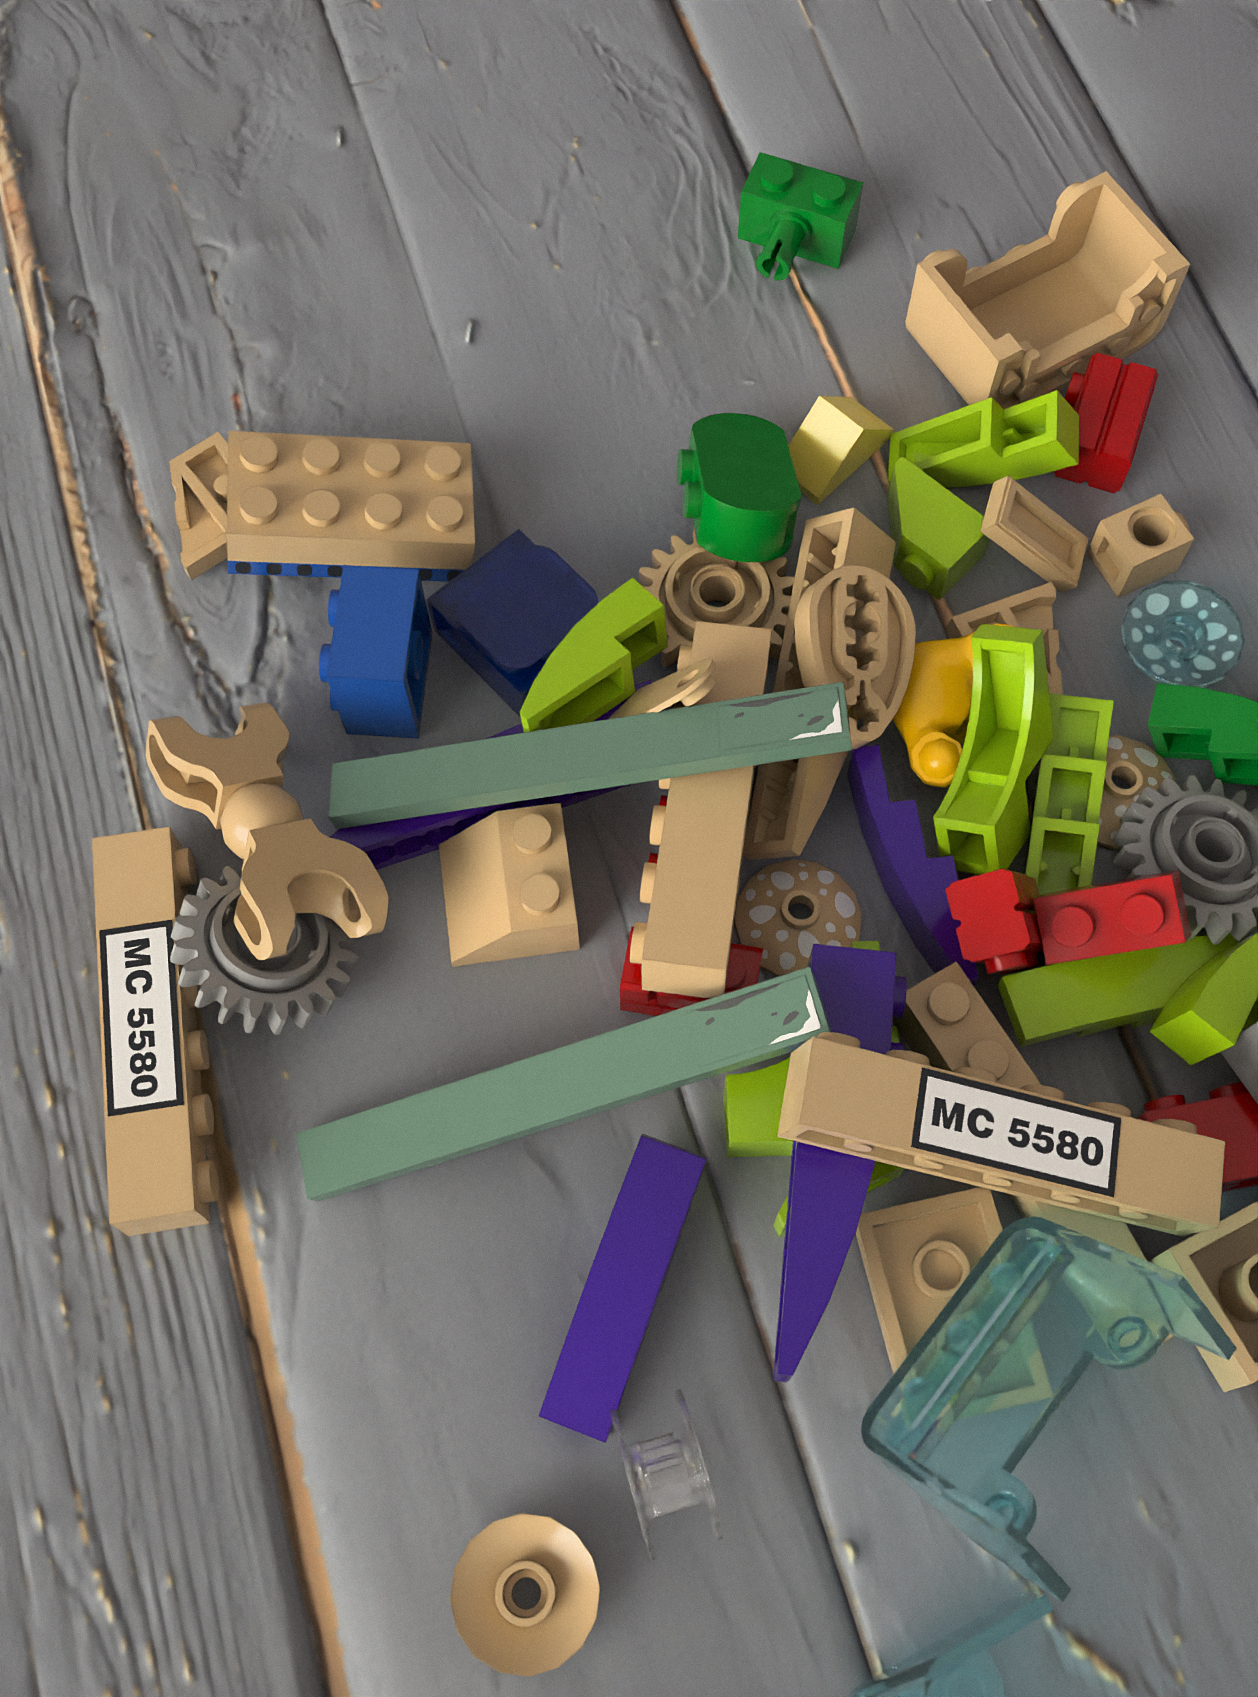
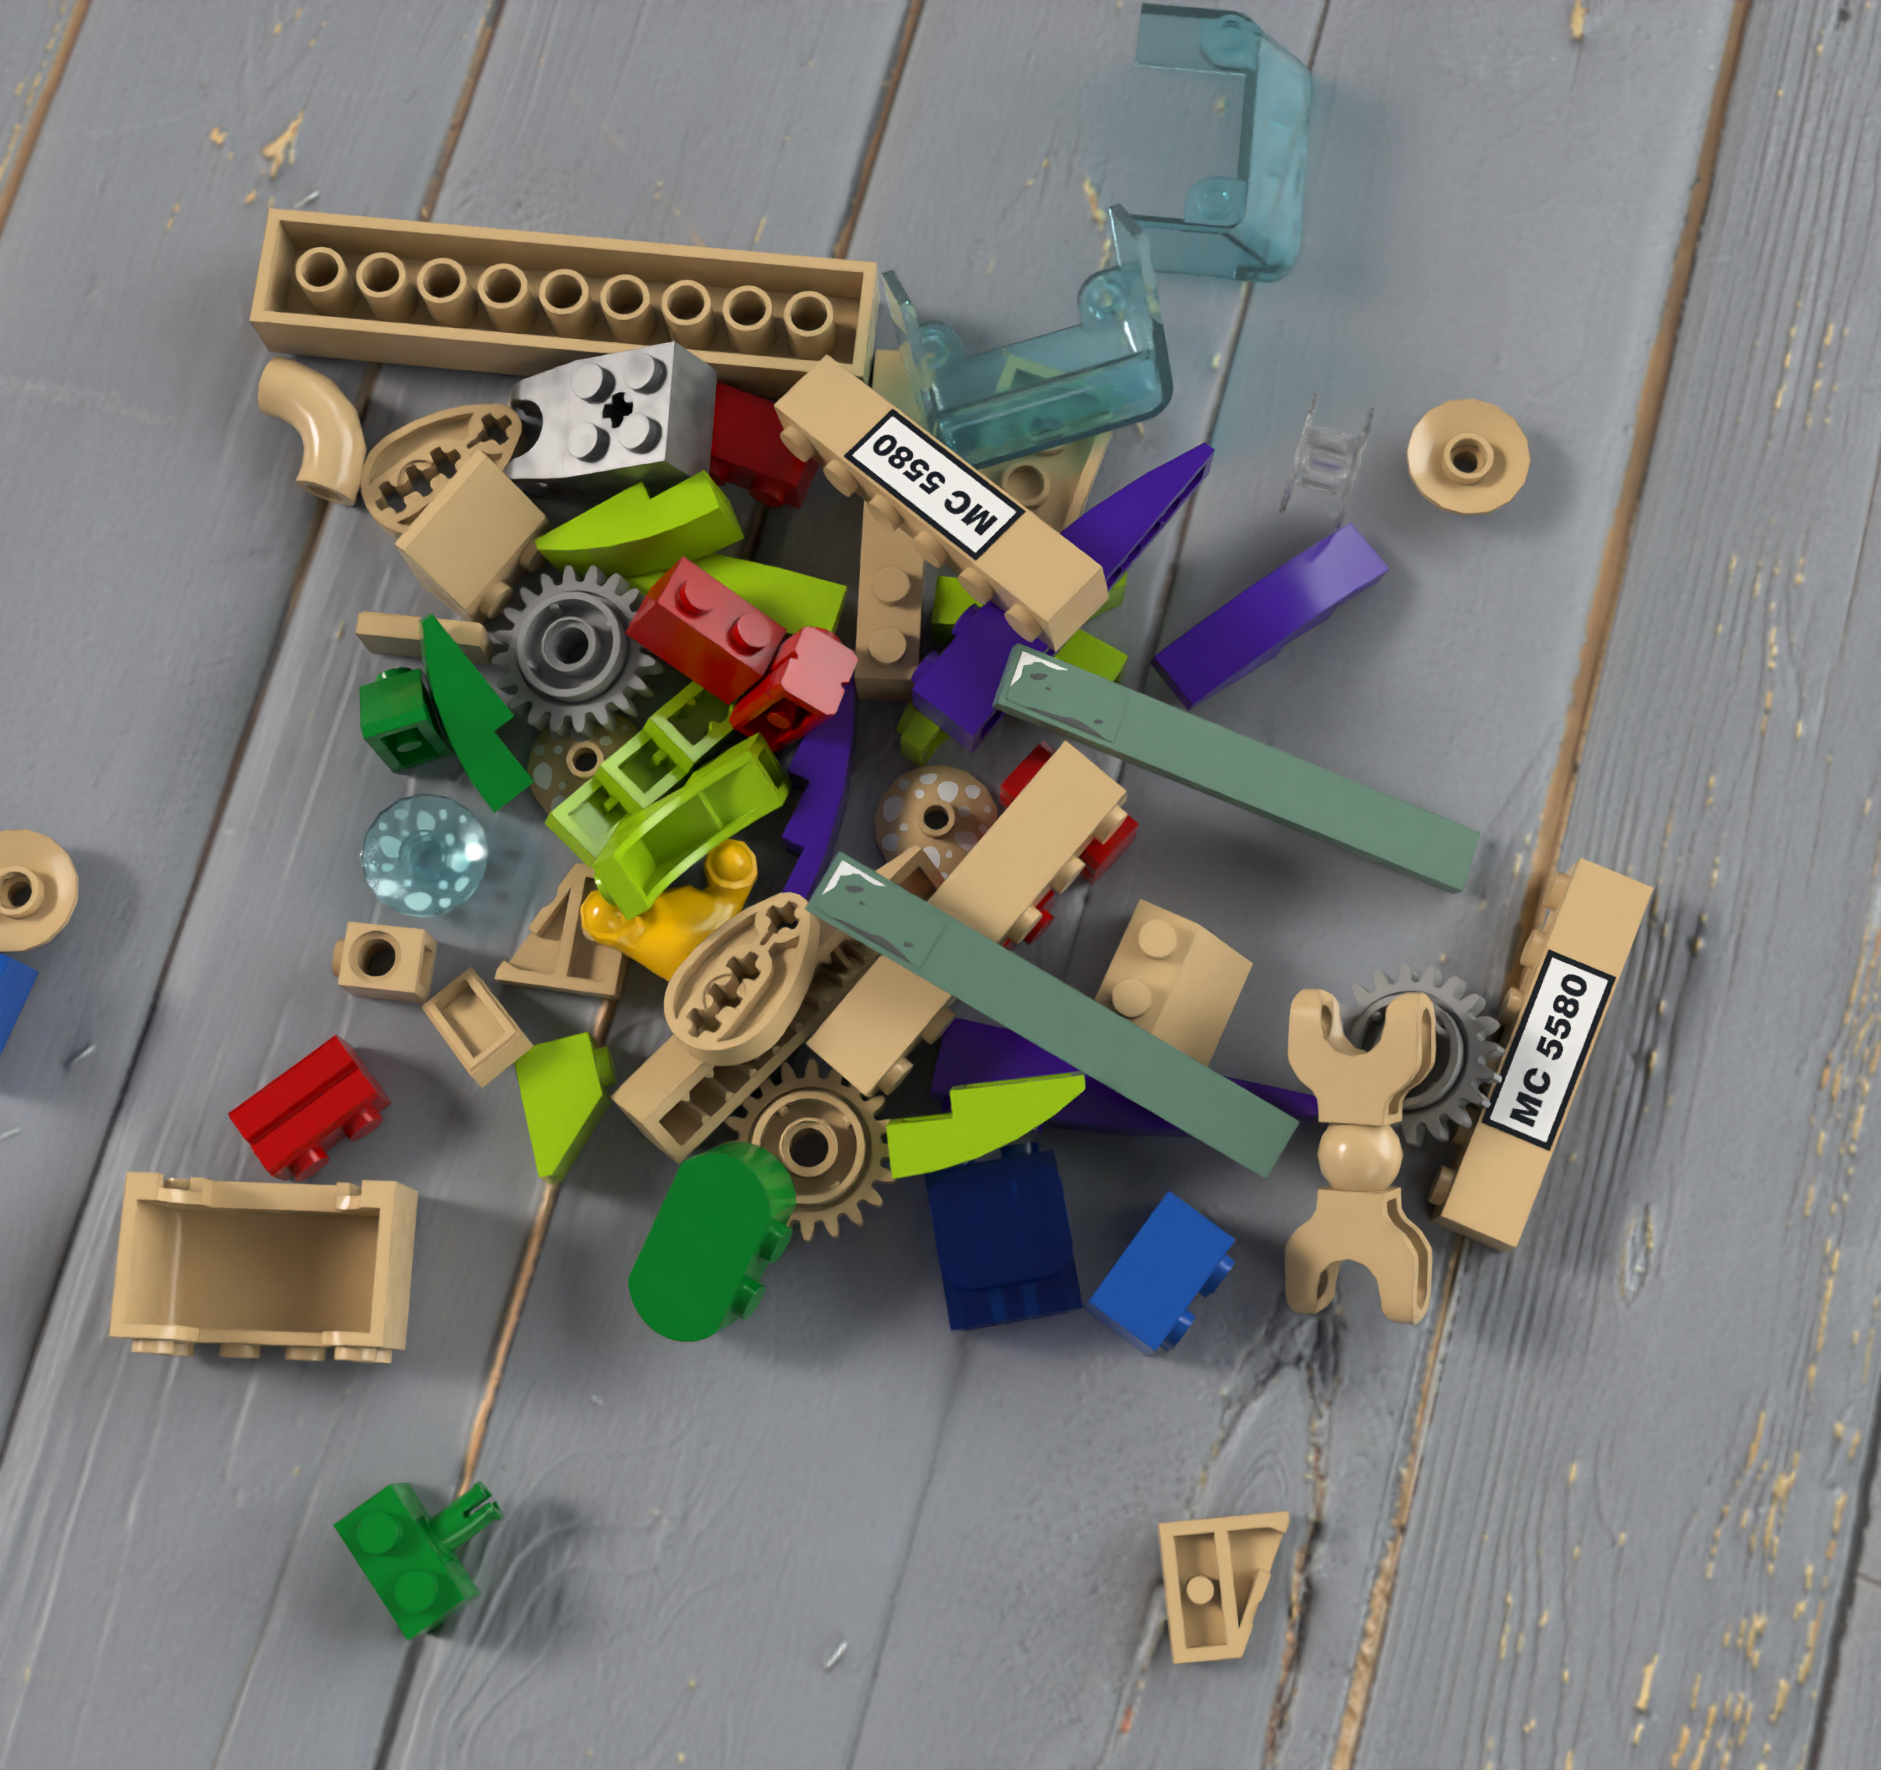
camera: 145 degrees left, 10 degrees up
tan brick [226,431,475,583] -> none
tan piece [609,658,716,719] -> none
light yellow slope [788,395,894,505] -> none
lime slope [888,390,1079,488] -> none

